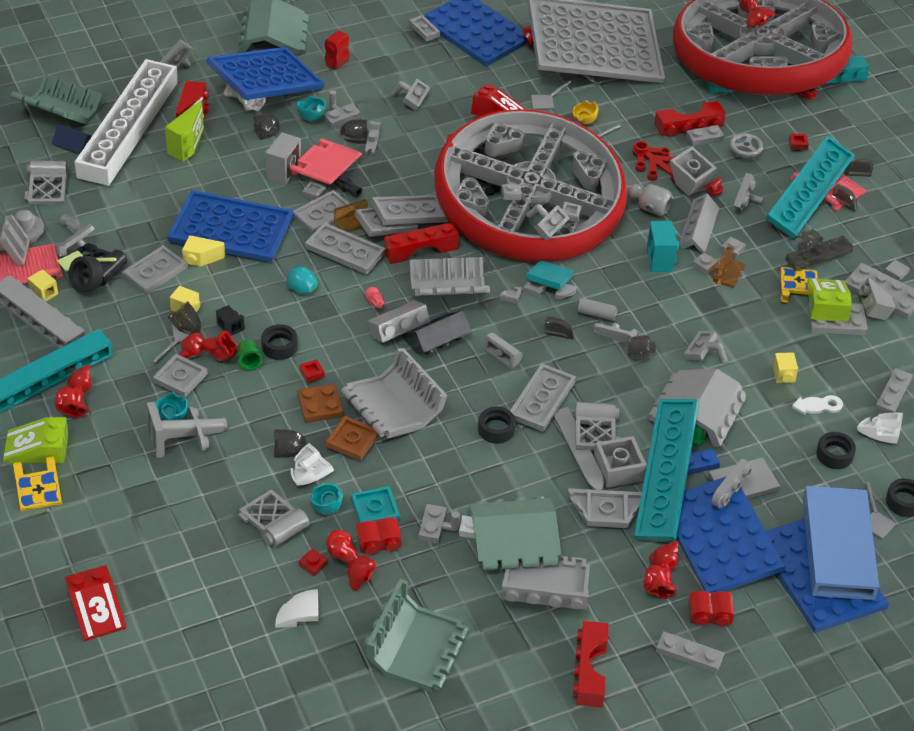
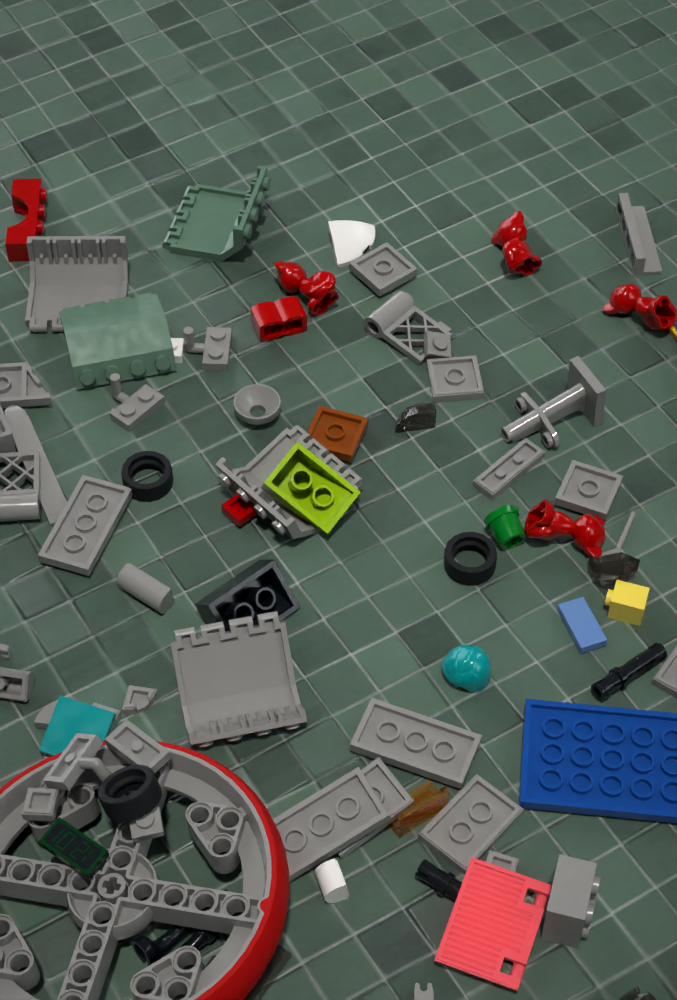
camera: 175 degrees right, 5 degrees up
red slope [65,565,126,641] -> none
teal hair [155,392,188,420] -> none
light yellow slope [182,236,225,267] -> none
black brick [216,305,245,336] -> none
white brick [291,443,334,486] -> none
dark orange plate [297,384,344,423] -> none
red plate [298,548,328,576] -> none
red plate [299,359,325,383] -> none
teal hair [310,483,343,516] -> none
teal tile [350,486,401,523] -> none
coral axle [365,287,385,309] -> none
light grey brick [367,300,430,343] -> none
red arch [384,222,459,265] -> none
clear smoke brick [544,317,574,340] -> none
none -> tile [38,817,109,879]
none -> black tyre [98,764,162,822]
none -> light grey plate [105,719,171,774]
none -> light grey plate [110,373,165,432]
none -> light grey piece [234,384,281,425]
none -> lime slope [261,441,361,534]
none -> white brick [315,858,349,903]
none -> light grey plate [349,242,418,297]
none -> light grey plate [424,331,451,359]
none -> light grey tile [426,355,484,403]
none -> light grey tile [473,437,545,501]
none -> red animal [491,210,542,276]
none -> medium blue tile [557,597,607,654]
none -> black pin [591,642,667,701]
none -> red animal [603,283,677,331]
none -> light grey panel [616,193,662,276]

